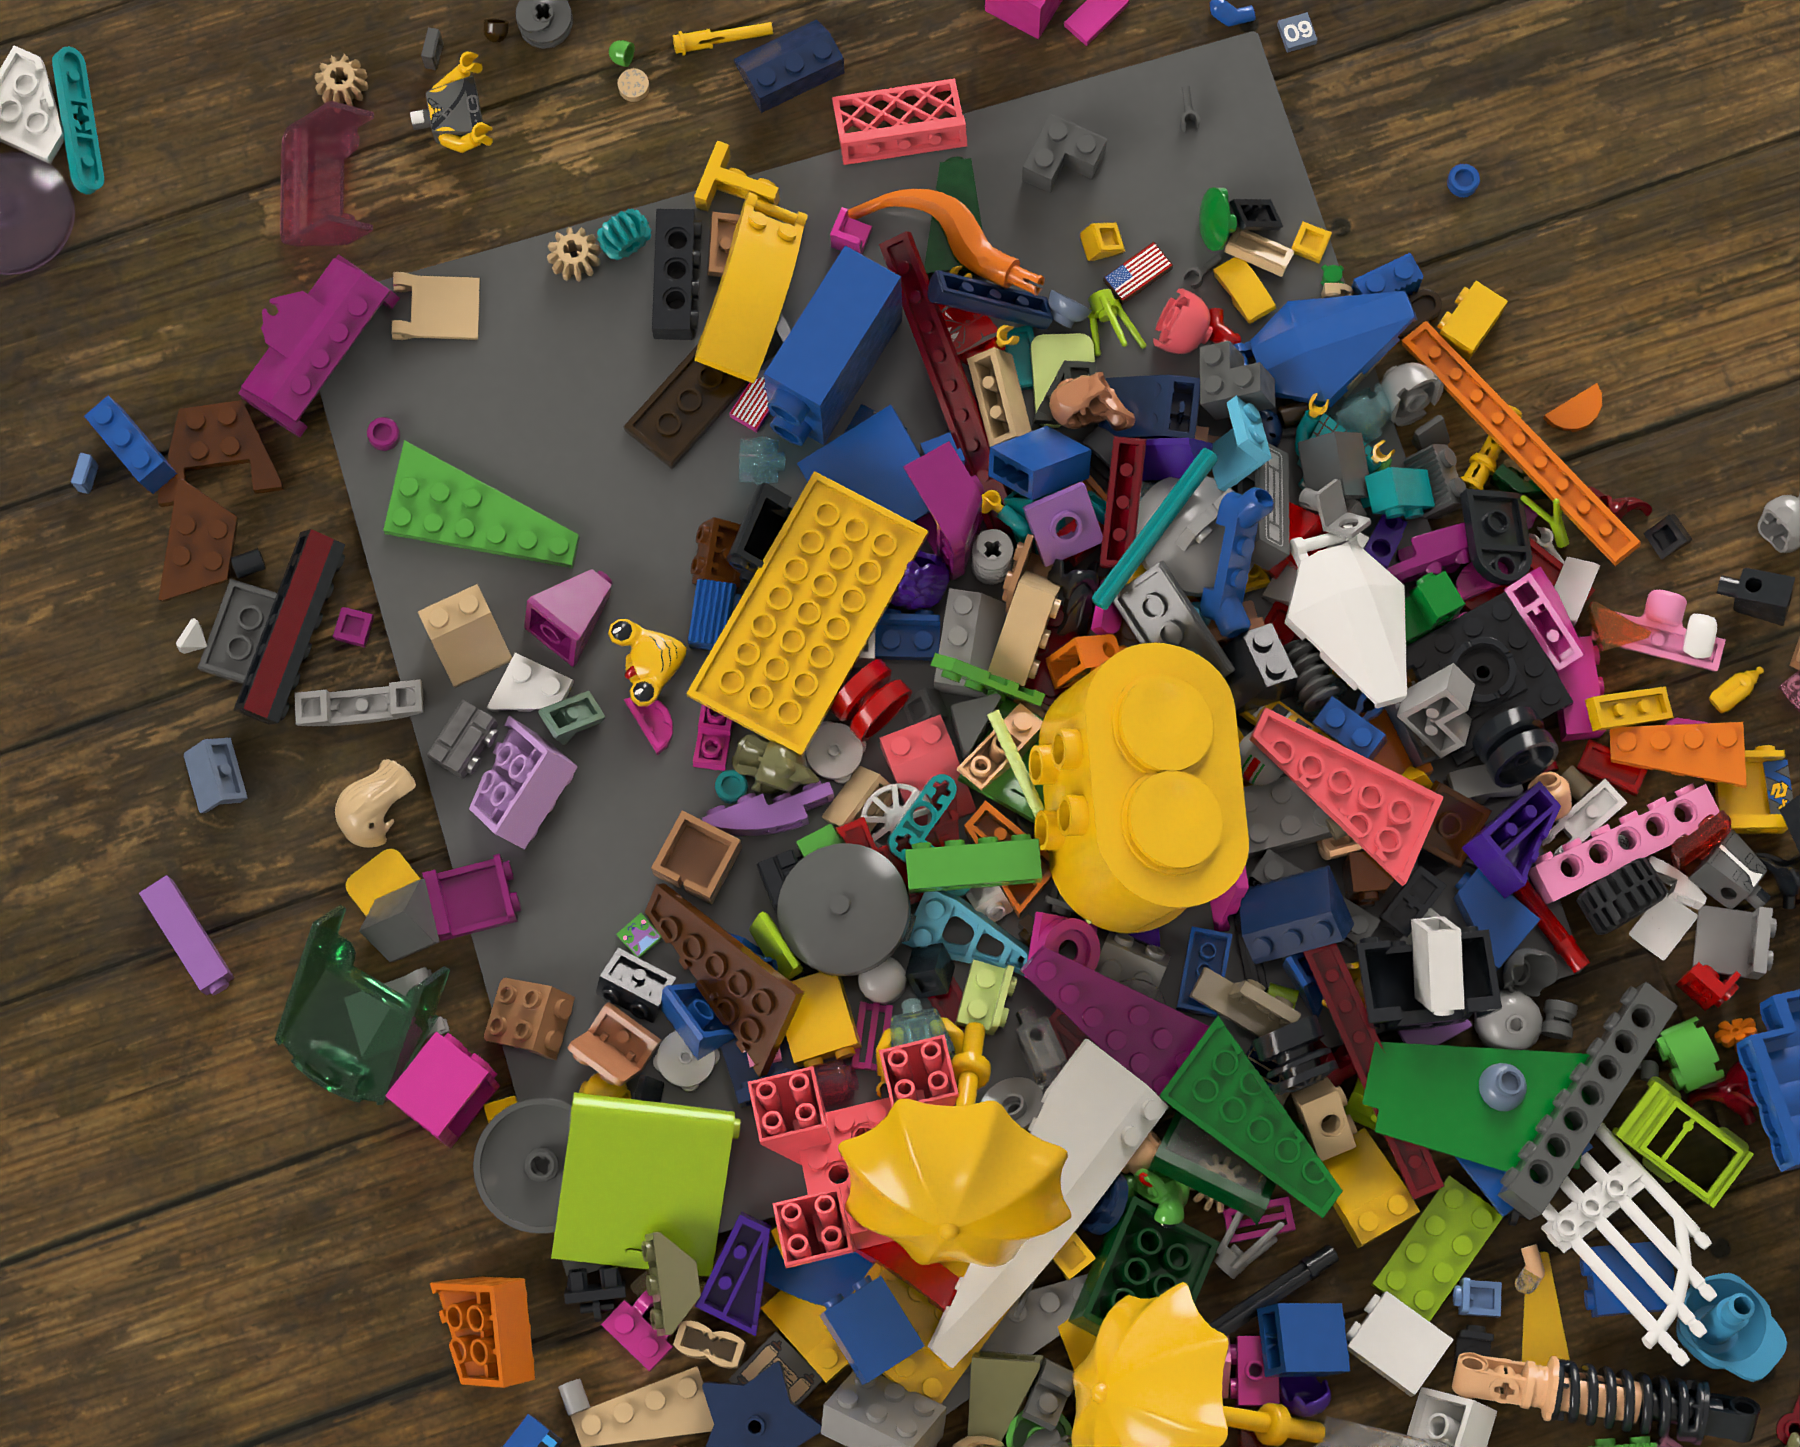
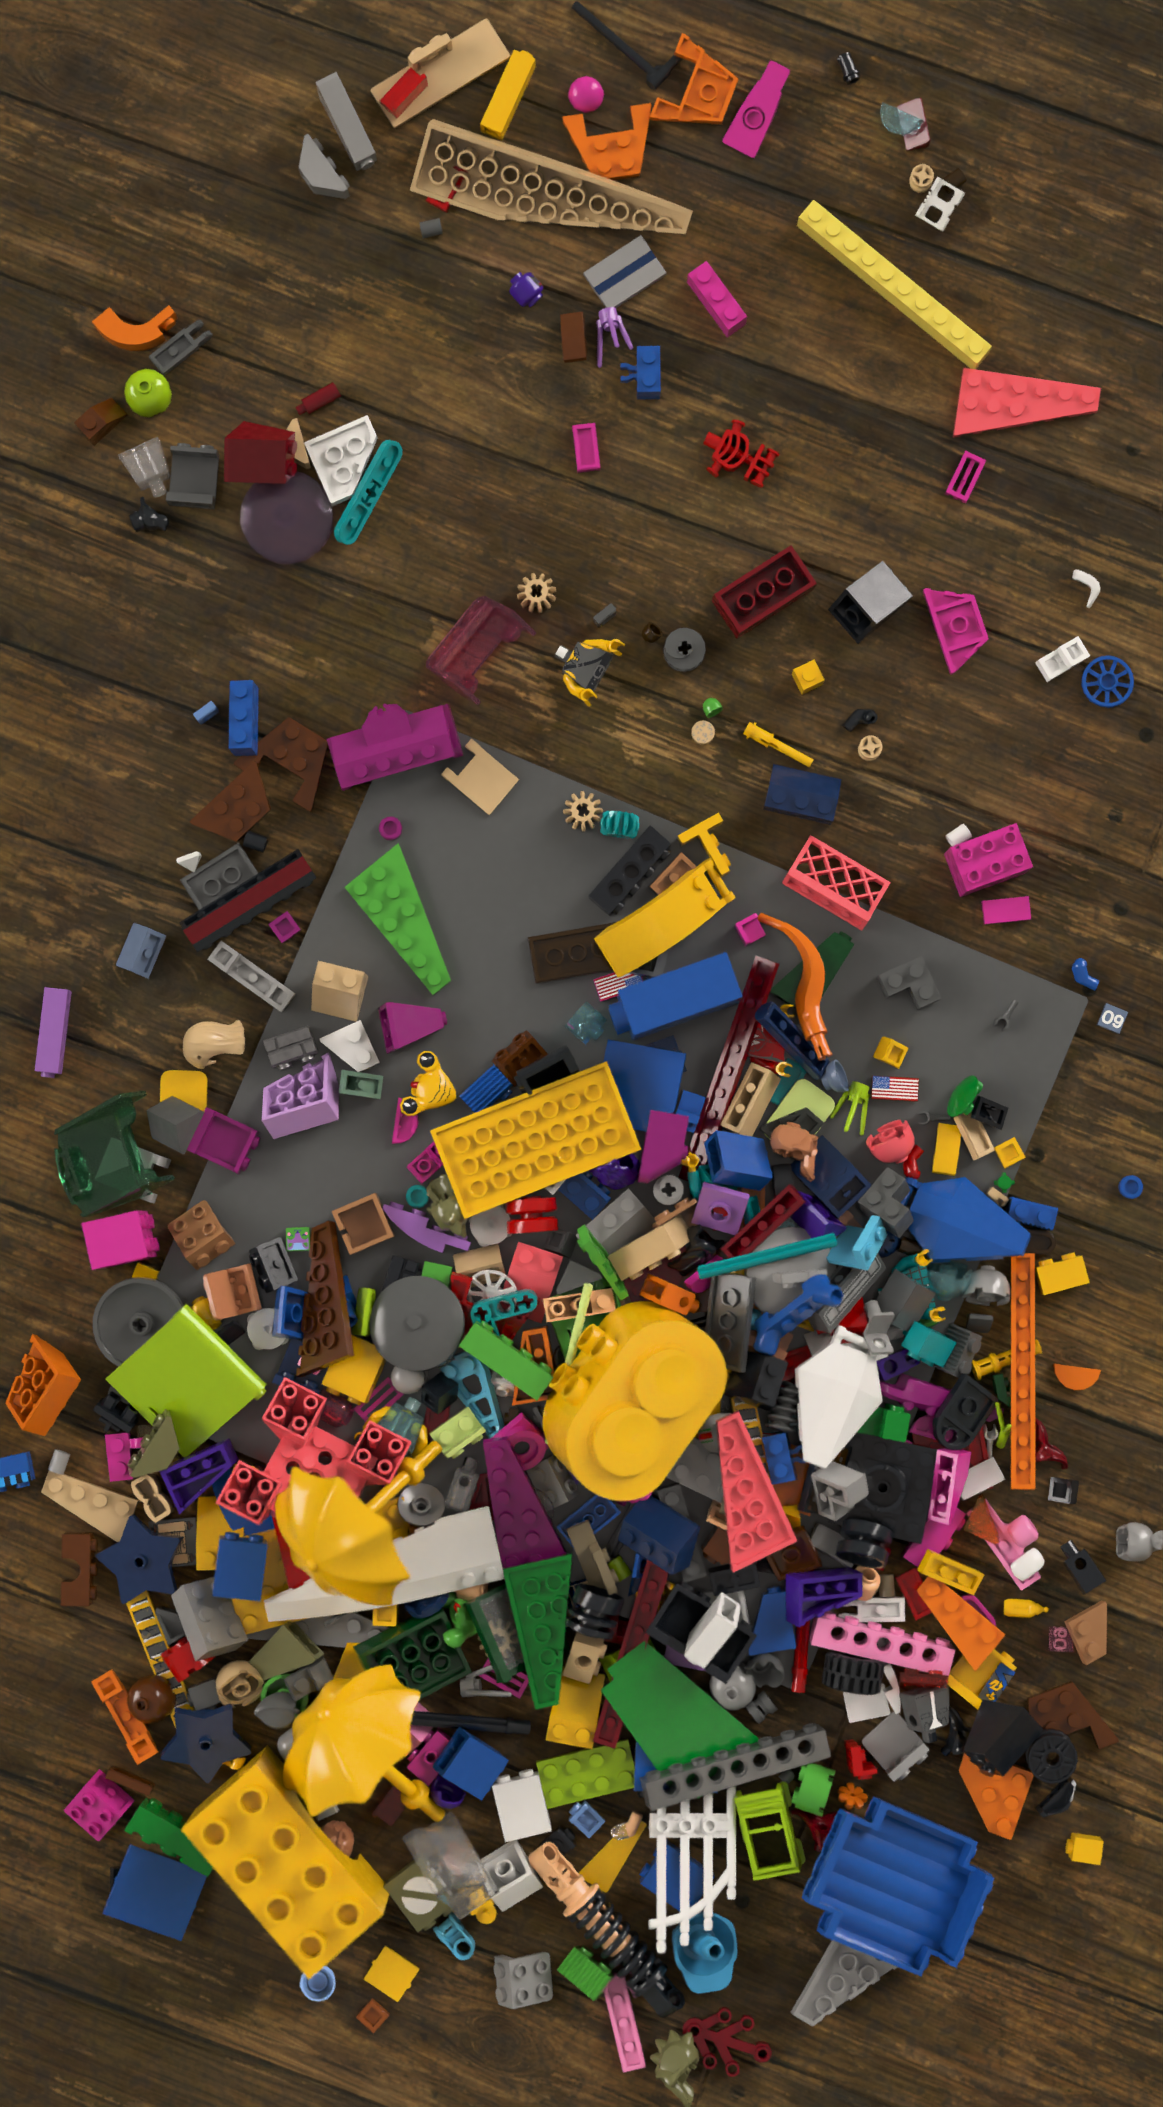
camera: 40 degrees right, 10 degrees up
sand blue piece [1479,1063,1527,1111] -> none

